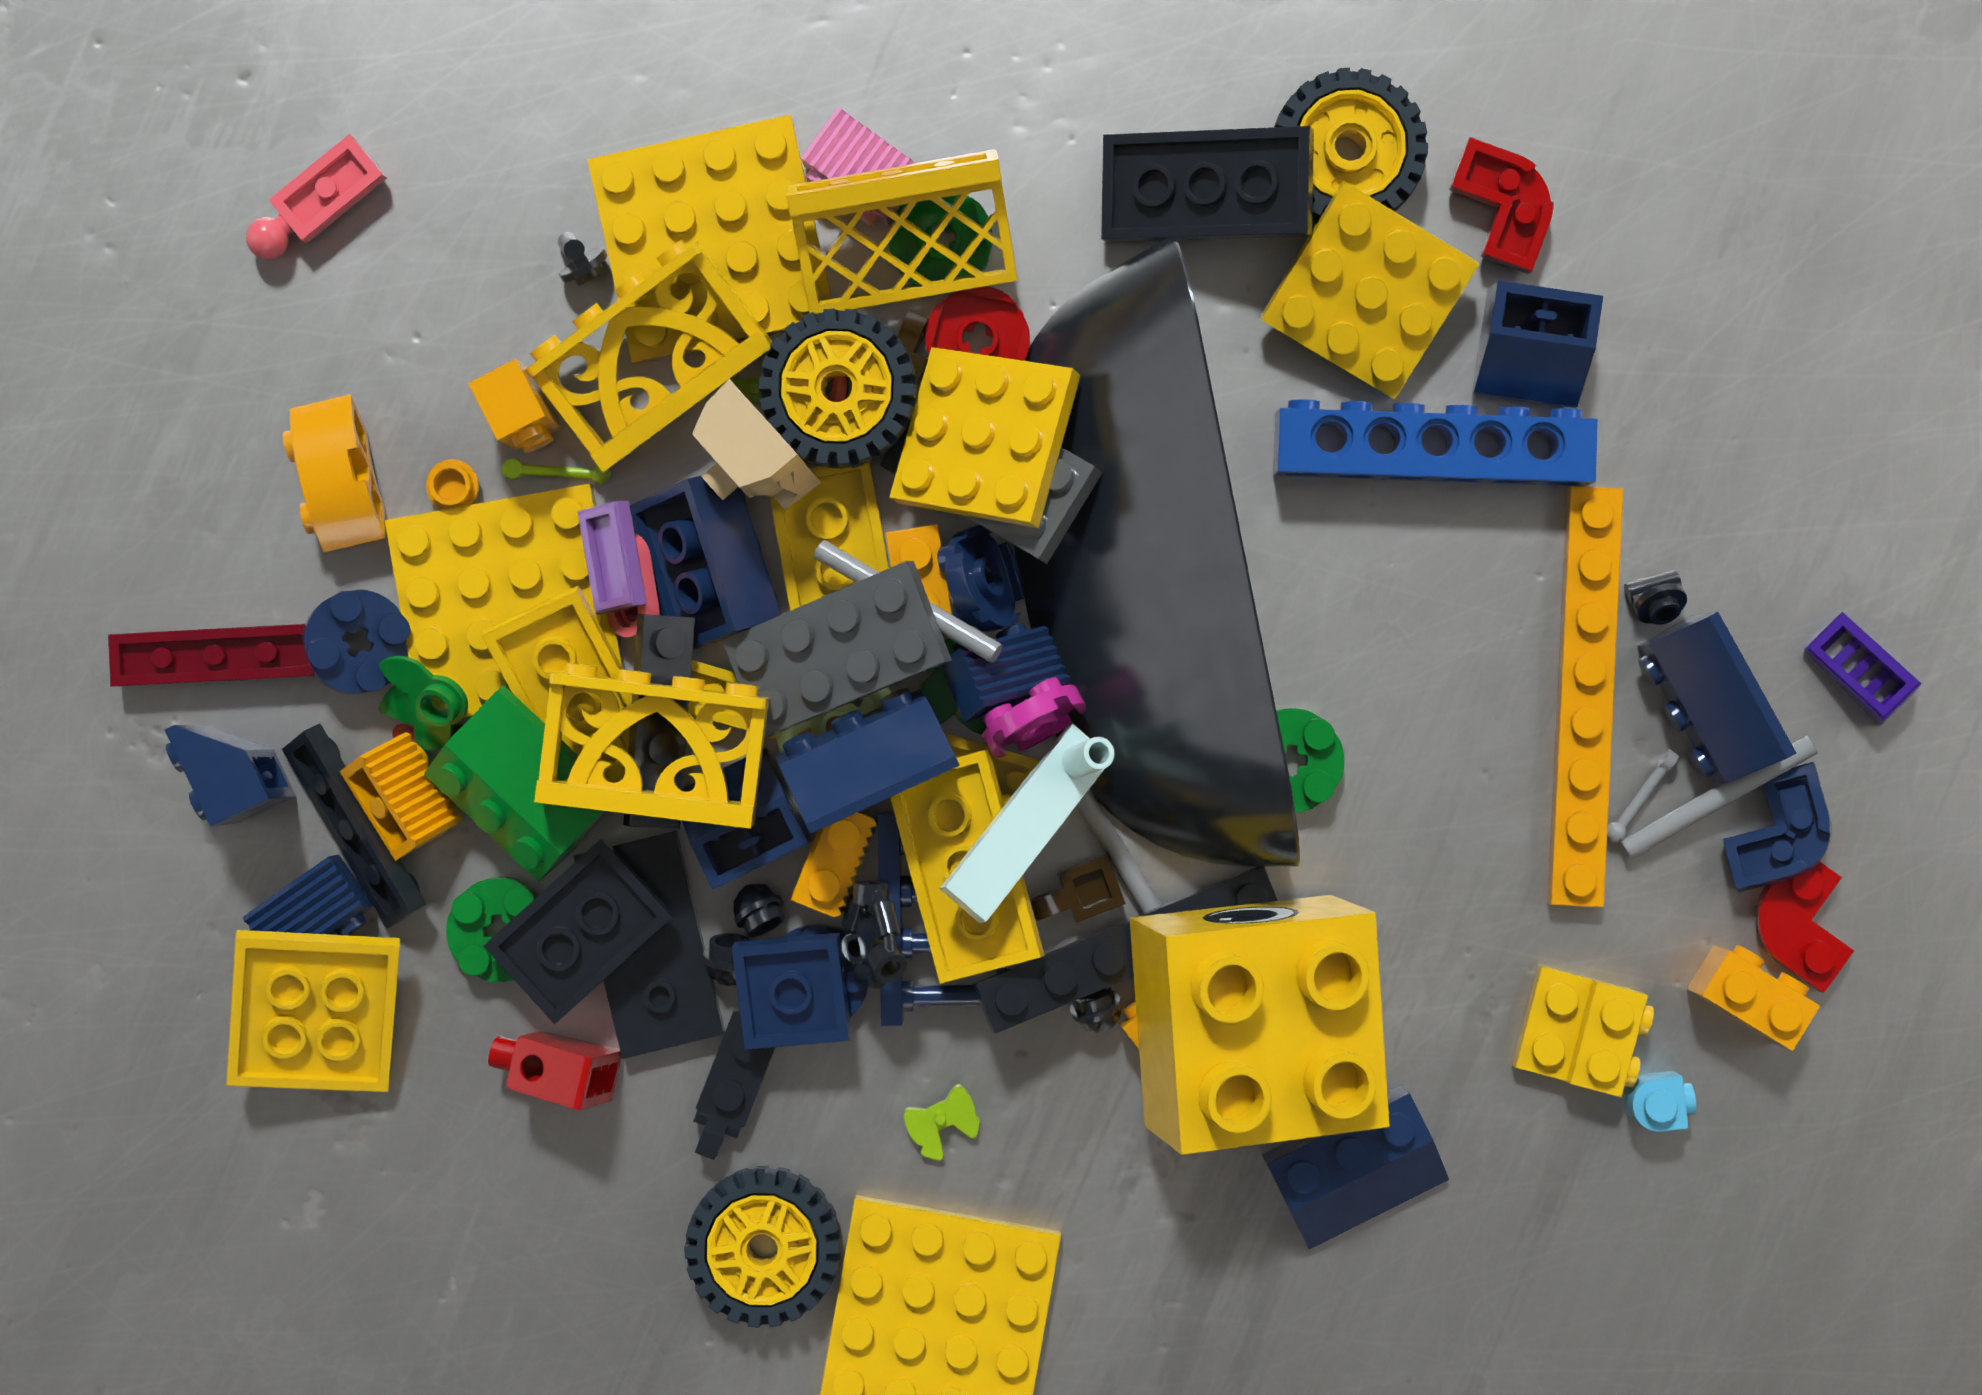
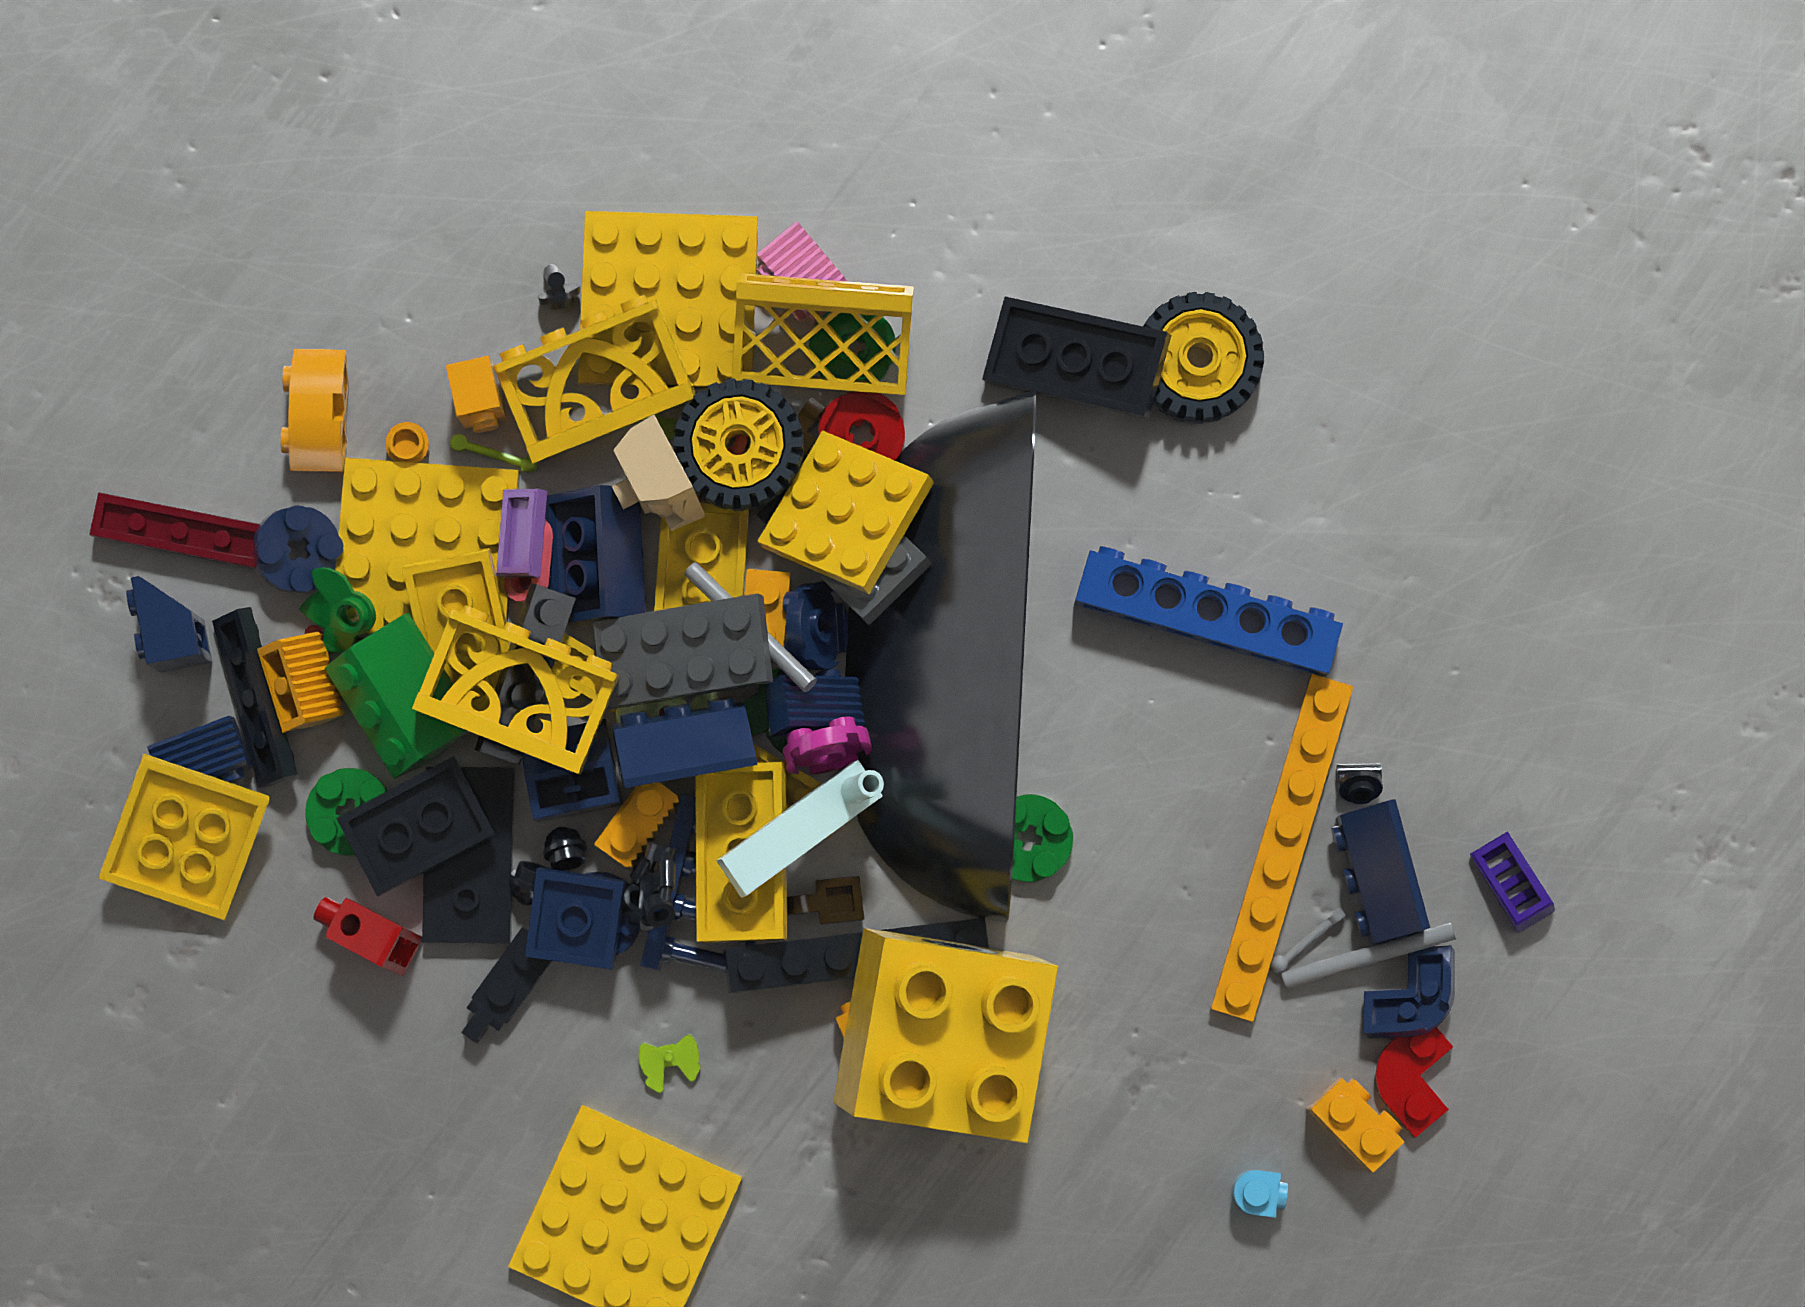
camera: 15 degrees right, 5 degrees down
coral plate [246,134,387,259] -> none
wheel [684,1165,842,1328] -> none
black plate [1070,986,1122,1033] -> none
light grey bar [1076,789,1162,913] -> none
yellow plate [1259,181,1480,400] -> none
dark blue slope [1261,1085,1449,1250] -> none
red plate [1449,137,1554,274] -> none
dark blue slope [1472,280,1603,408] -> none
yellow plate [1512,964,1654,1097] -> none

